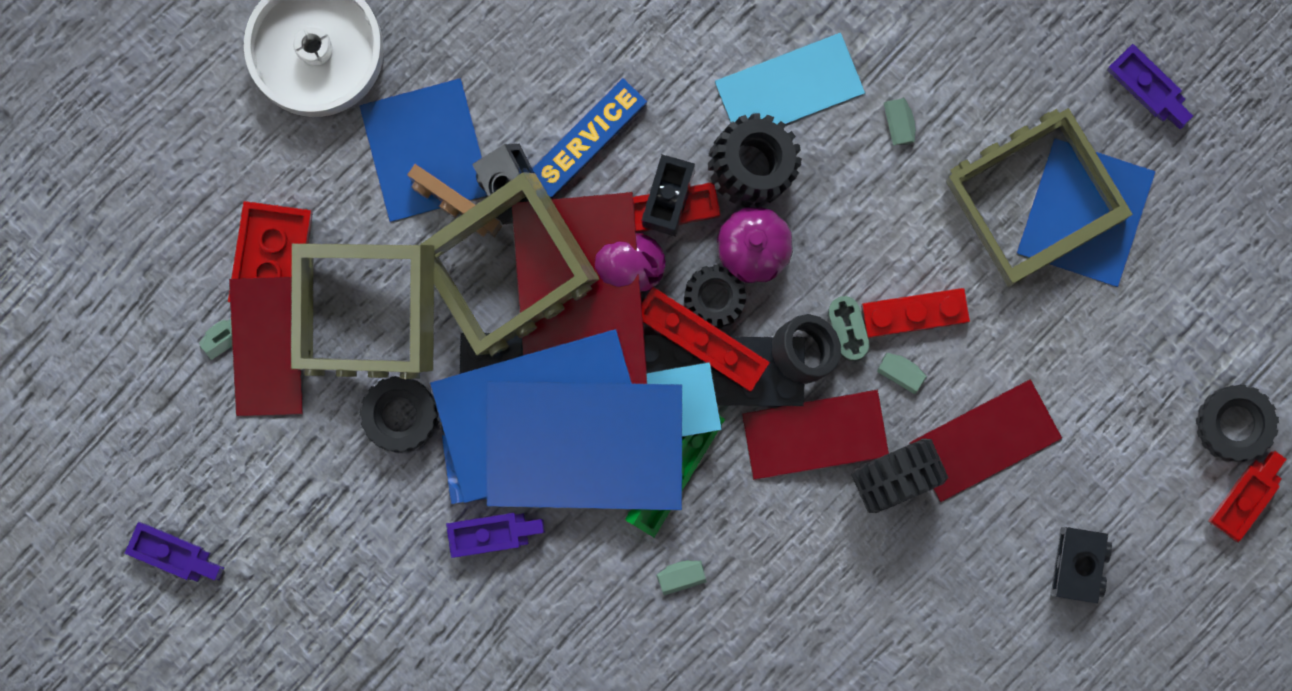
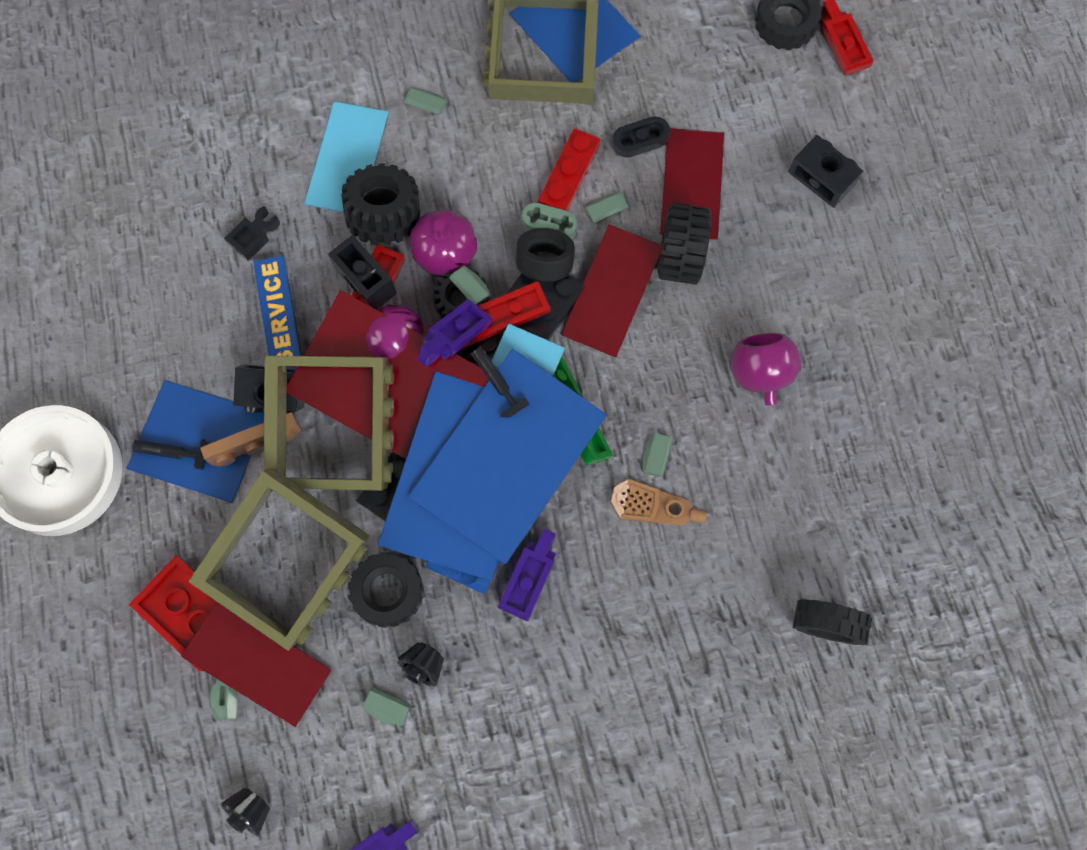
camera: 65 degrees left, 10 degrees down
none -> black piece [132,439,207,470]
none -> black piece [221,788,270,836]
none -> black plate [224,206,280,261]
none -> sand green piece [362,687,411,725]
none -> black piece [397,642,444,687]
none -> dark purple hinge [417,299,493,367]
none -> sand green piece [449,265,491,306]
none -> black piece [471,346,530,418]
none -> medium nougat piece [611,479,707,526]
none -> black plate [612,116,670,158]
none -> magenta piece [730,333,802,405]

